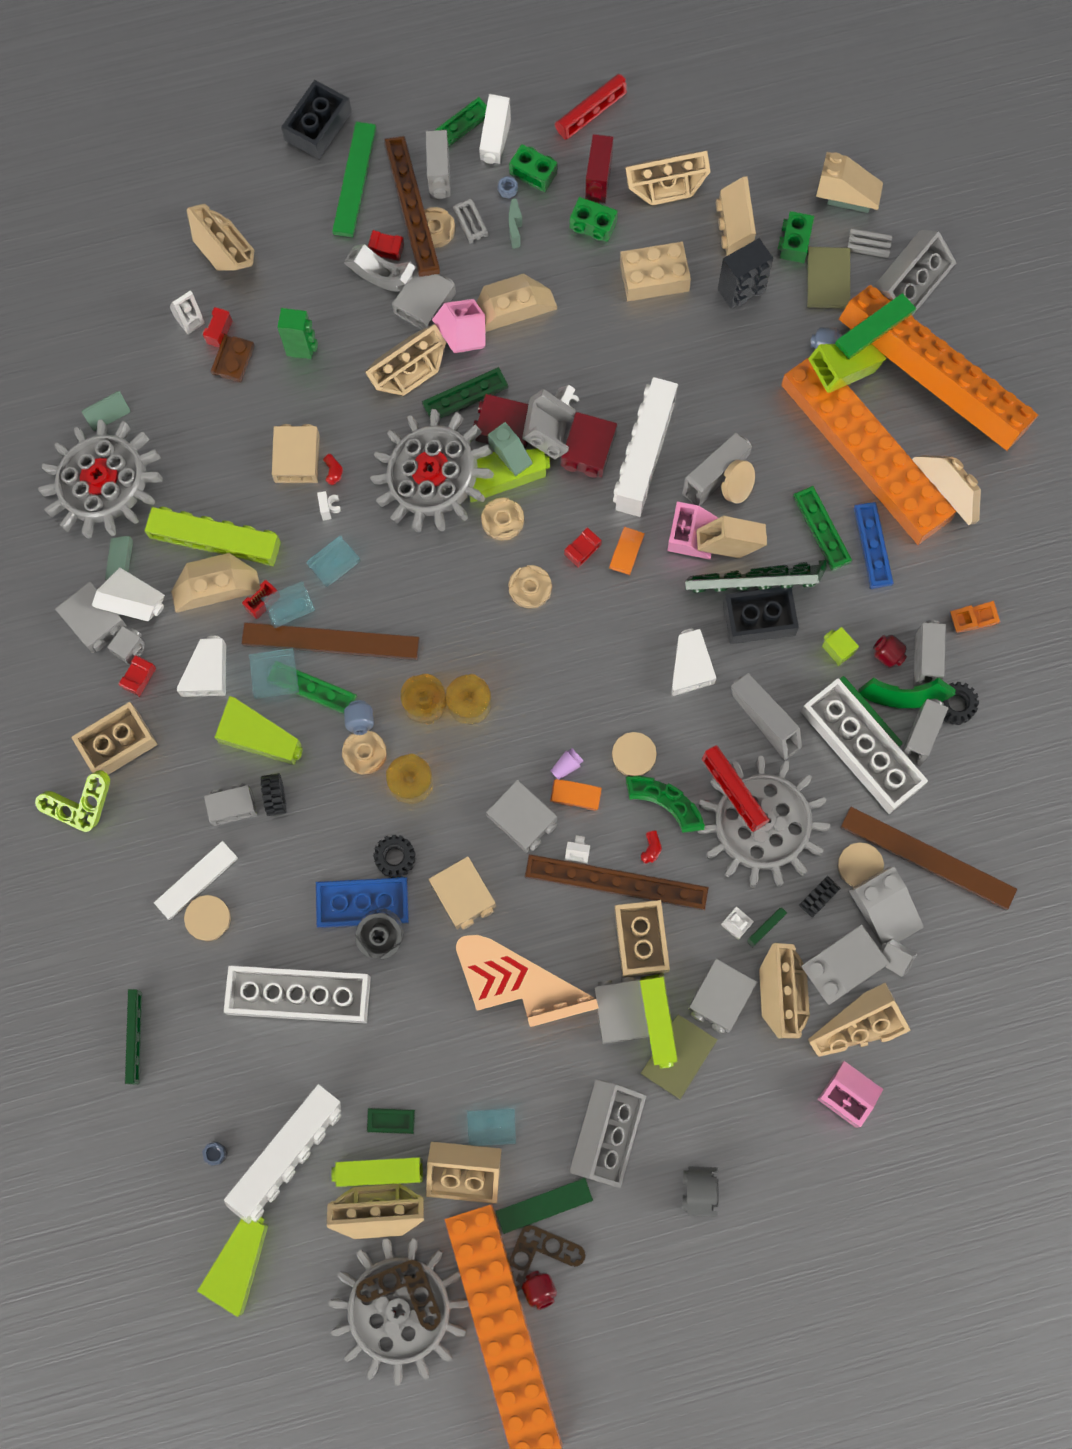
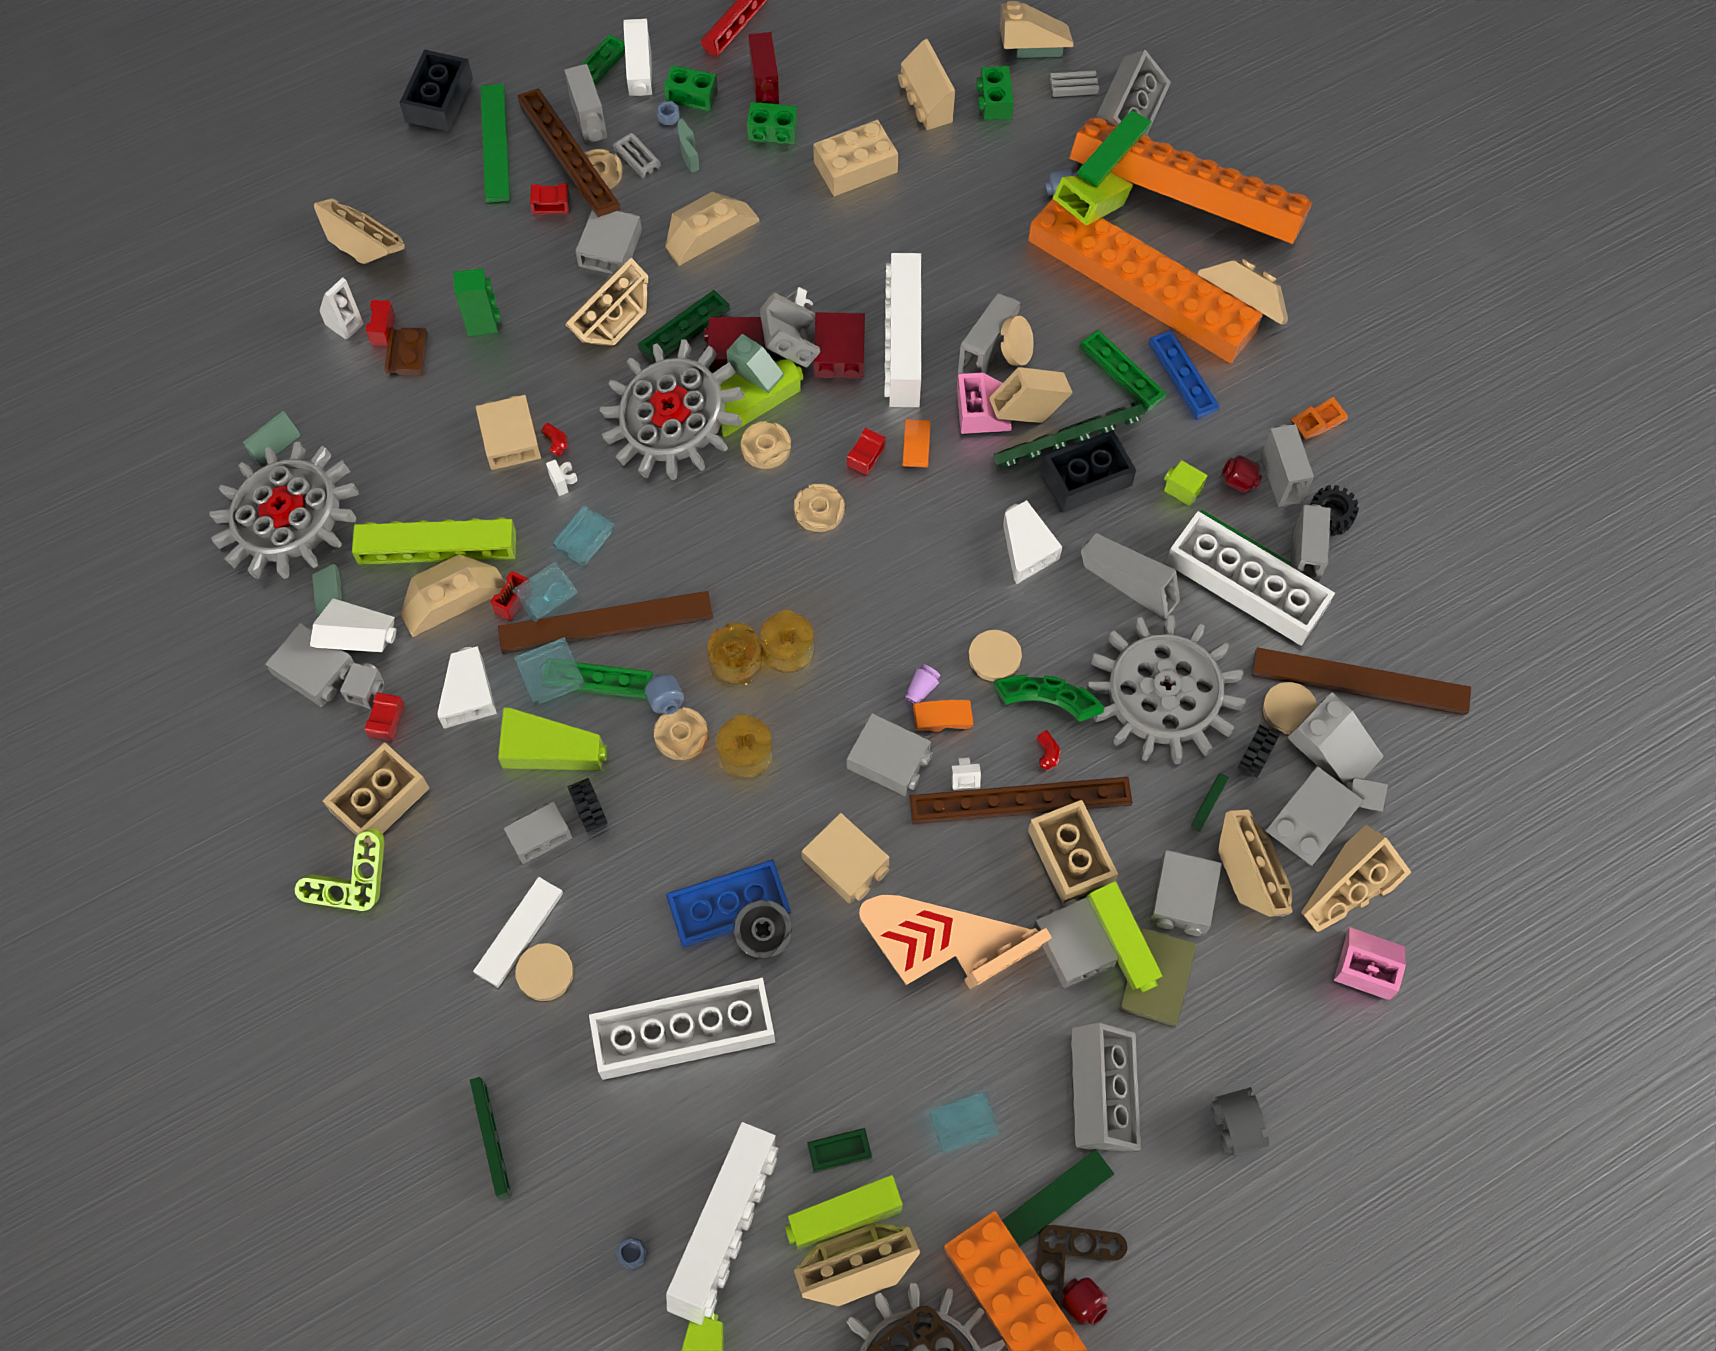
camera: 20 degrees left, 10 degrees down
light grey arch [344,244,416,292] -> none
black tyre [373,835,416,878] -> none
tan slope [426,1142,502,1204] -> none
bright pink slope [432,299,485,353] -> none
tan wedge [625,151,710,205] -> none
red brick [702,745,769,832] -> none
black brick [718,238,773,309] -> none
white tile [721,906,754,940] -> none
olive tile [807,247,850,309] -> none
green tile [858,677,955,708] -> none

